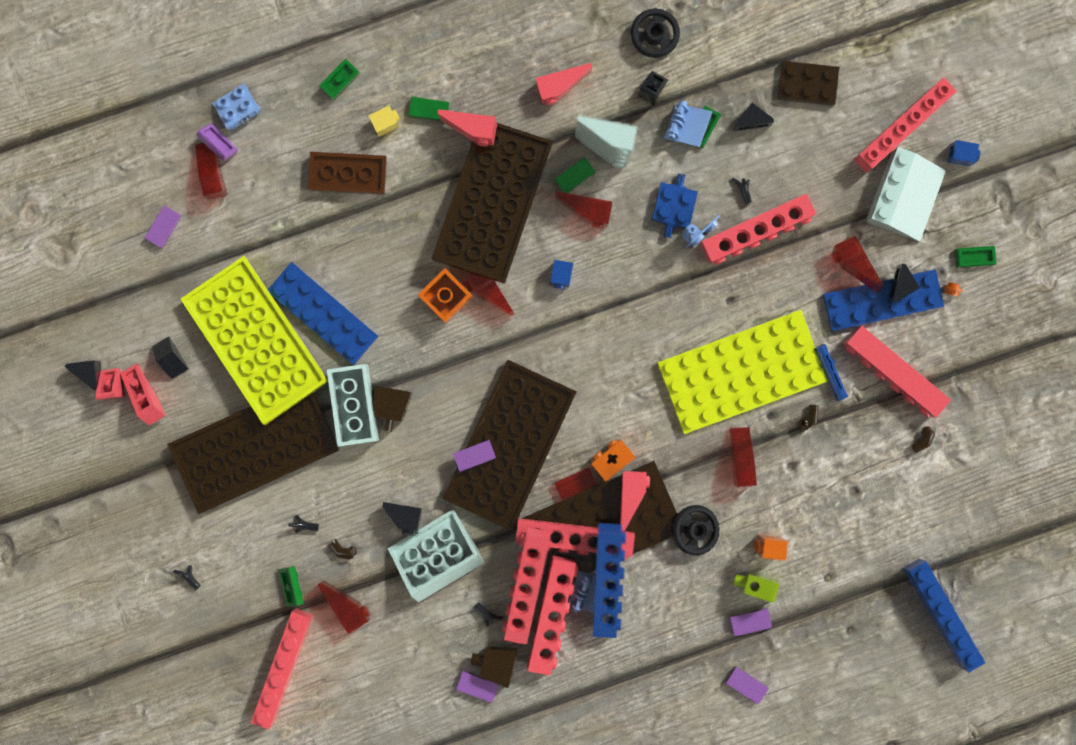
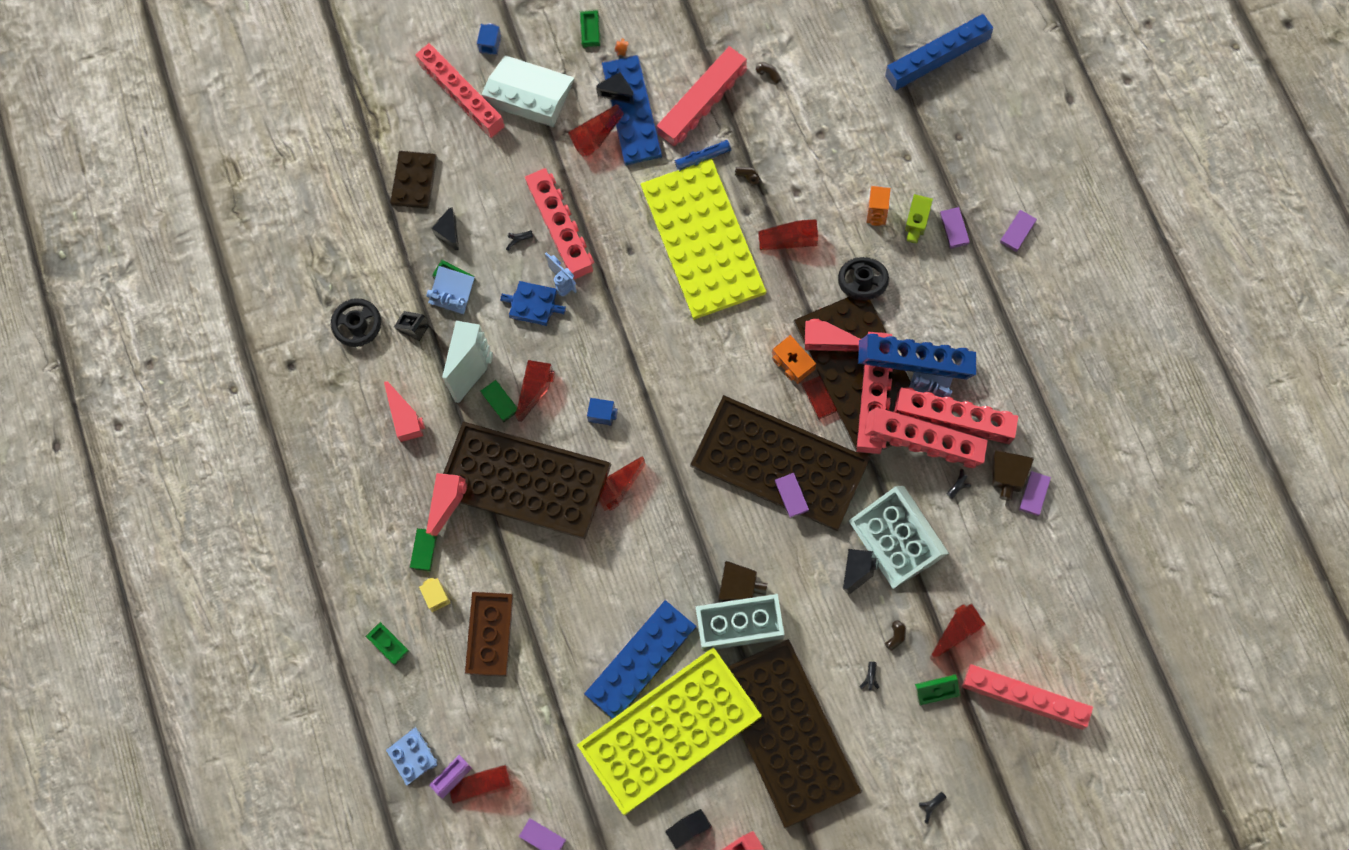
camera: 80 degrees left, 15 degrees down
orange brick [418,268,473,324] -> none

